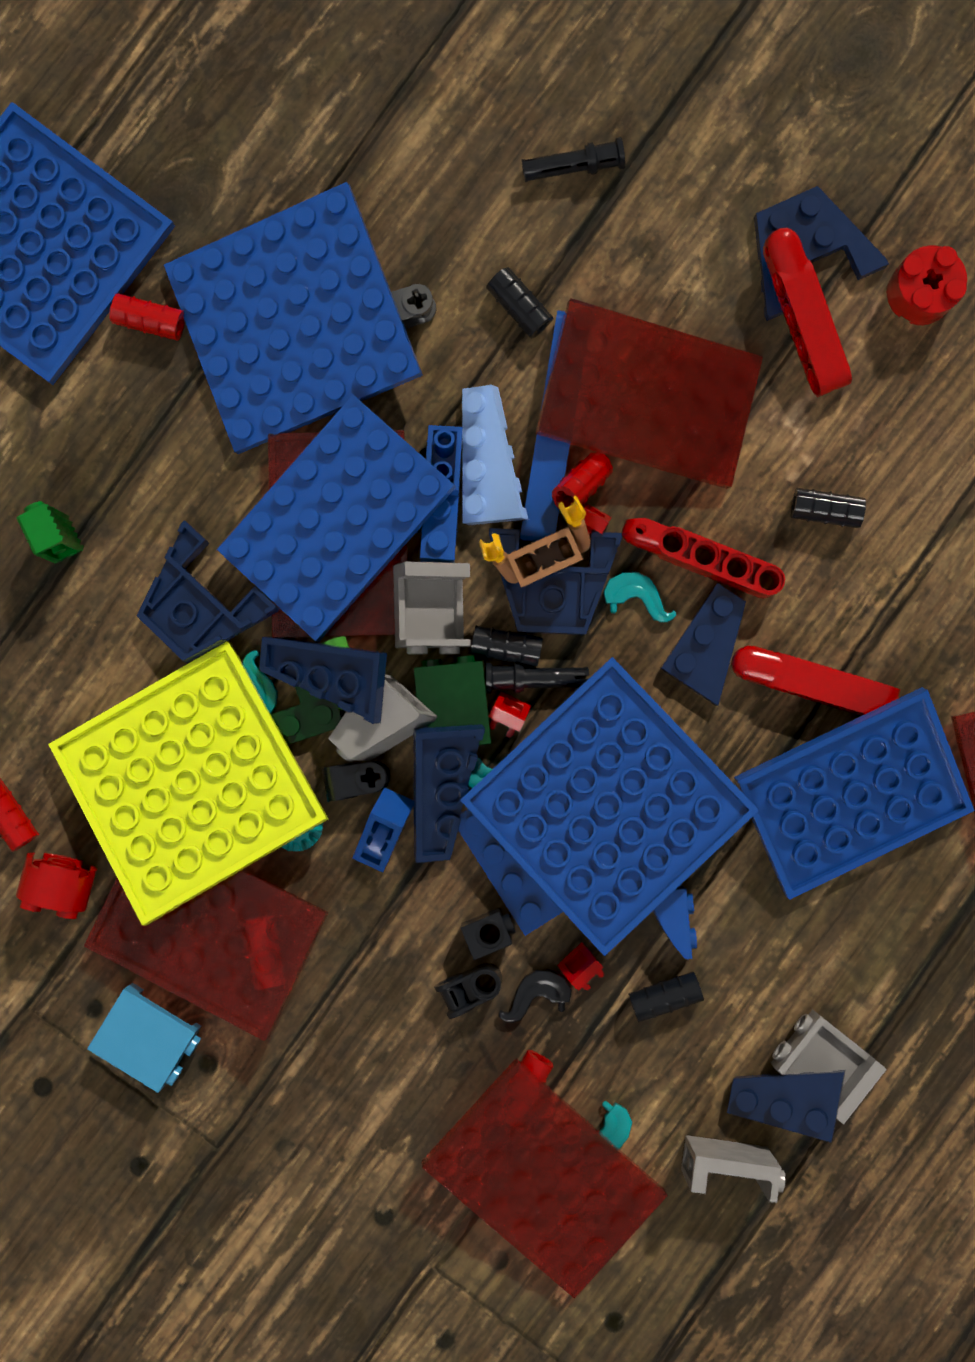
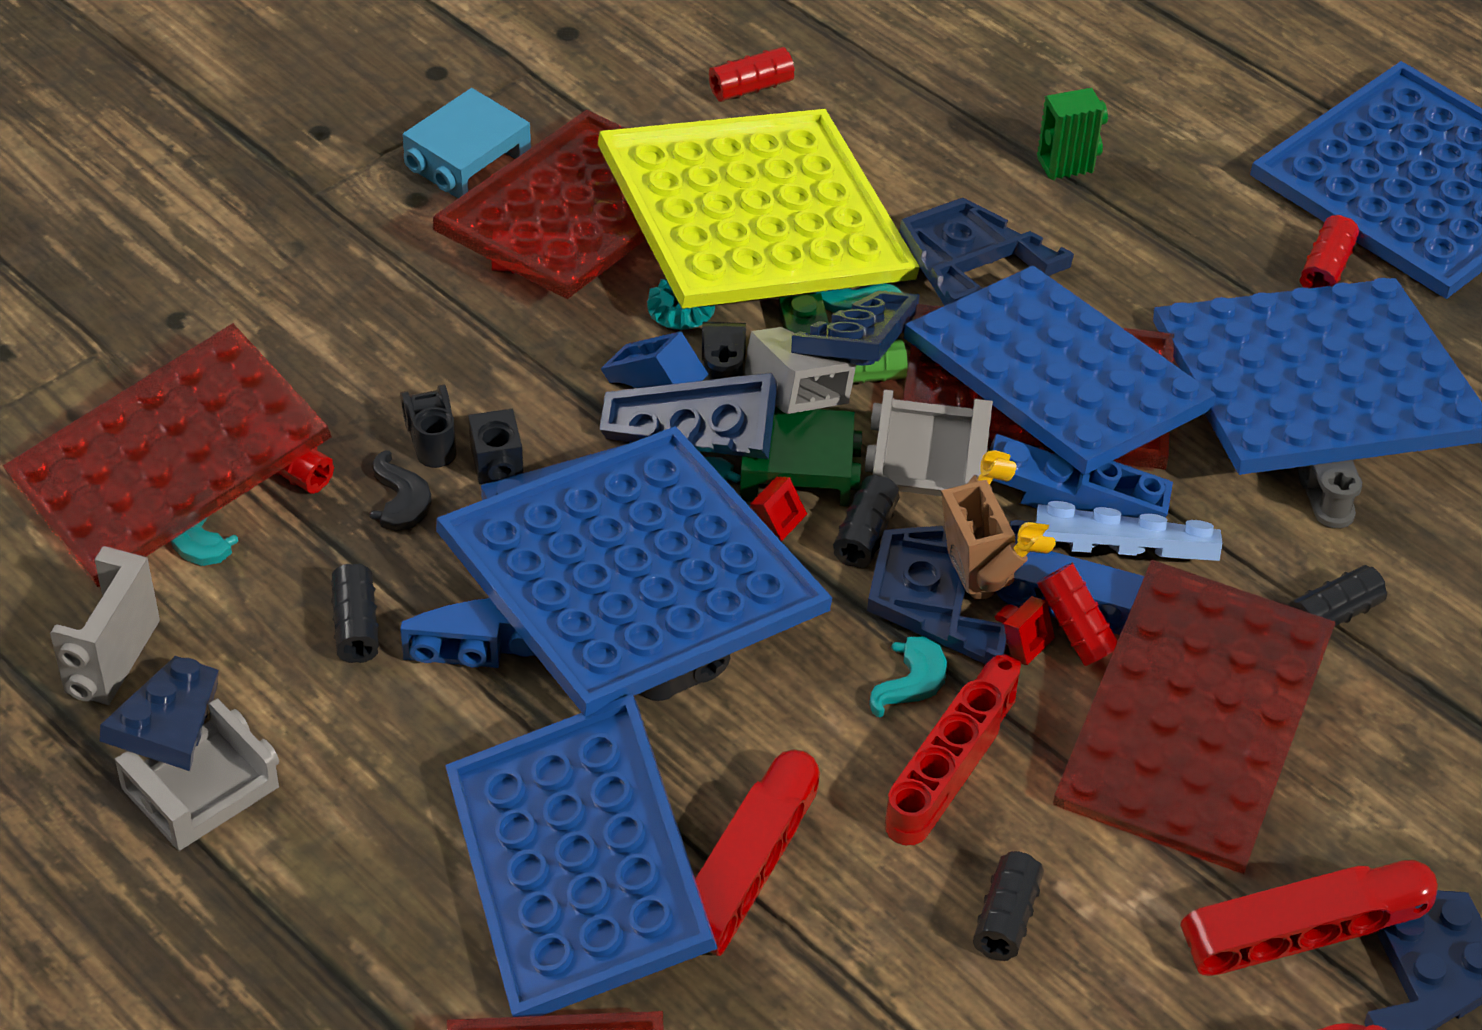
camera: 95 degrees right, 40 degrees down
red brick [16,852,97,919] -> none
black pin [485,663,589,693] -> none
red tile [557,942,604,991] -> none
dark blue wing [660,583,746,706] -> none

